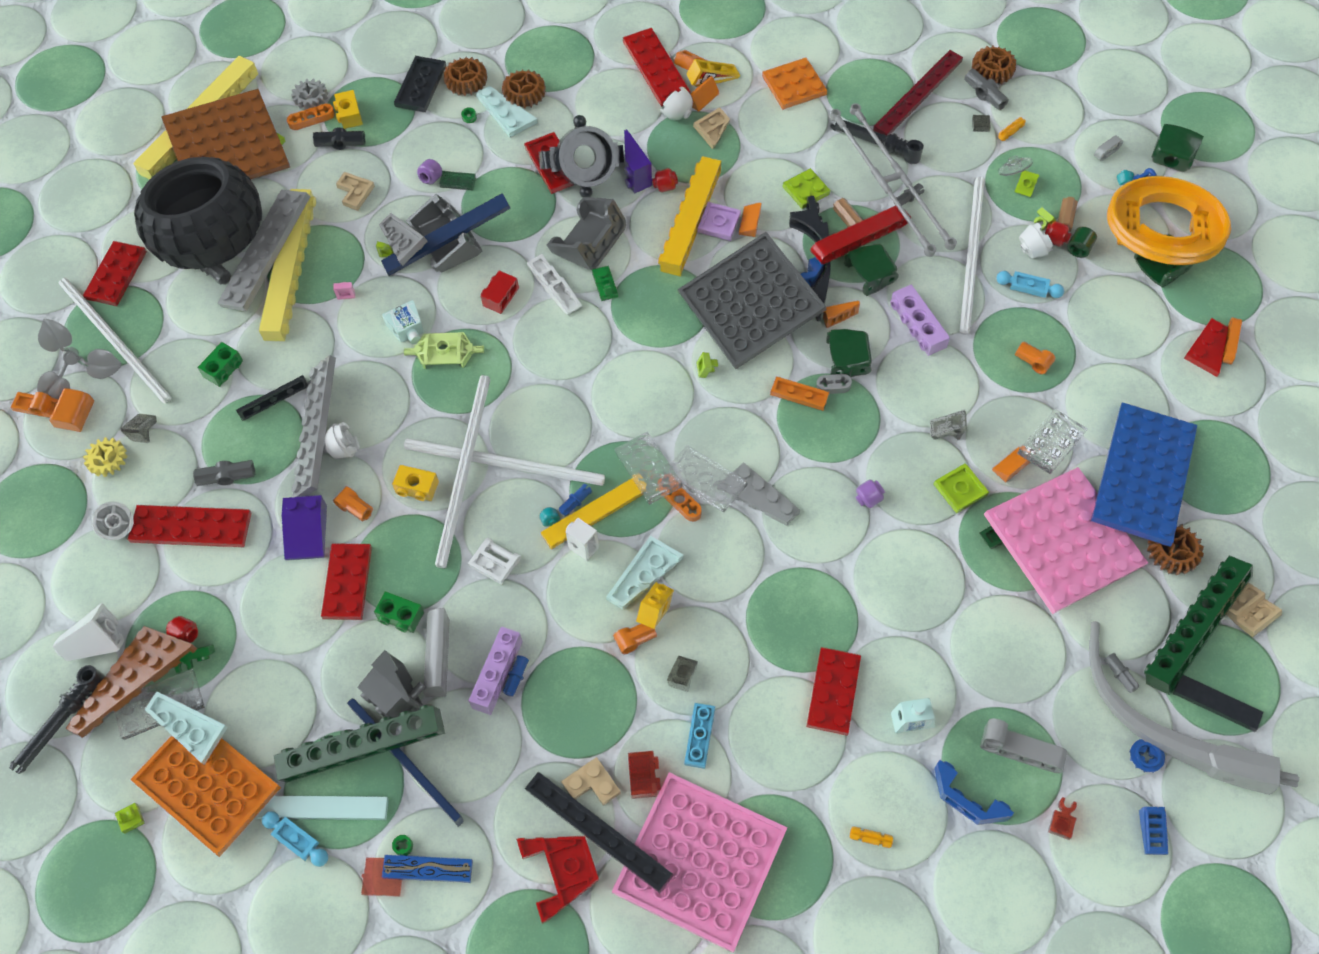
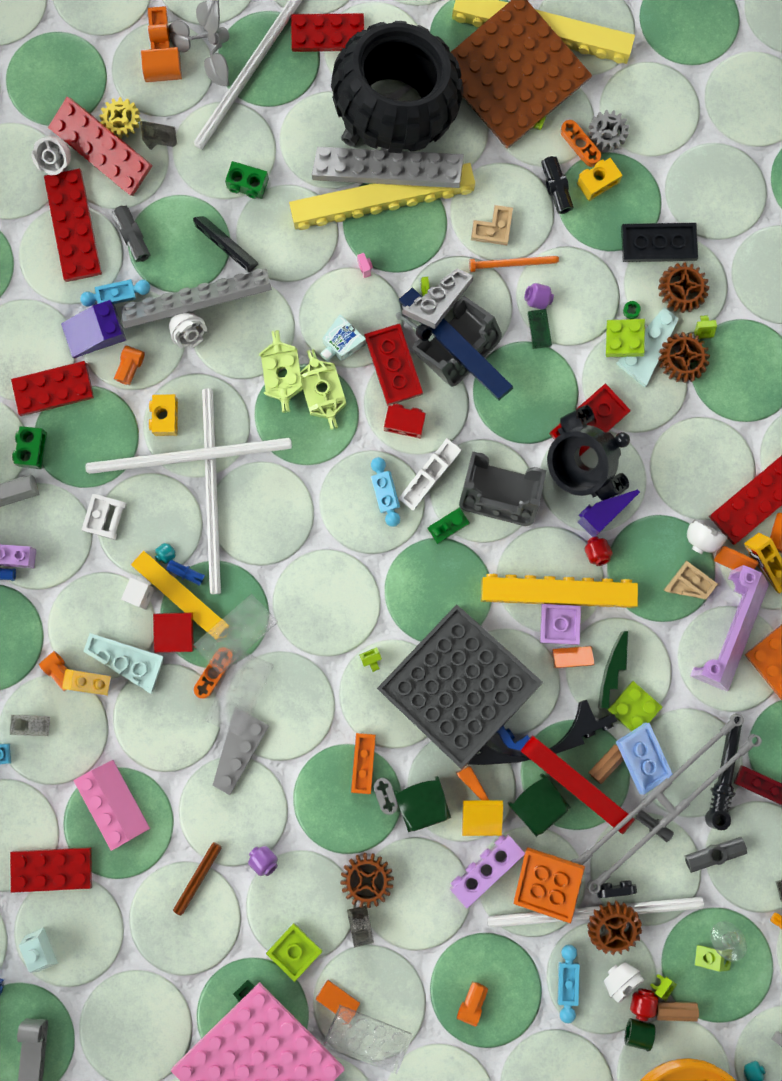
camera: 70 degrees right, 20 degrees up
none -> plate [48,97,153,196]
none -> bright pink slope [74,760,150,851]
none -> medium azure plate [80,279,150,307]
none -> red tile [153,612,194,653]
none -> dark orange axle [173,842,222,916]
none -> yellowish green plate [259,330,303,413]
none -> dark orange gear [340,853,394,908]
none -> red plate [364,323,423,406]
none -> medium azure plate [371,457,400,527]
none -> black hinge [396,312,432,341]
none -> yellow tile [462,800,503,836]
none -> orange bar [469,256,559,272]
none -> orange plate [513,847,585,924]
none -> dark orange gear [587,901,642,956]
none -> black plate [597,880,637,898]
none -> dark green slope [598,631,628,709]
none -> lime plate [606,319,645,357]
none -> light blue plate [616,723,673,795]
none -> dark grey piece [685,837,747,873]
none -> lavender windscreen [690,565,769,691]
none -> lime tile [694,315,717,339]

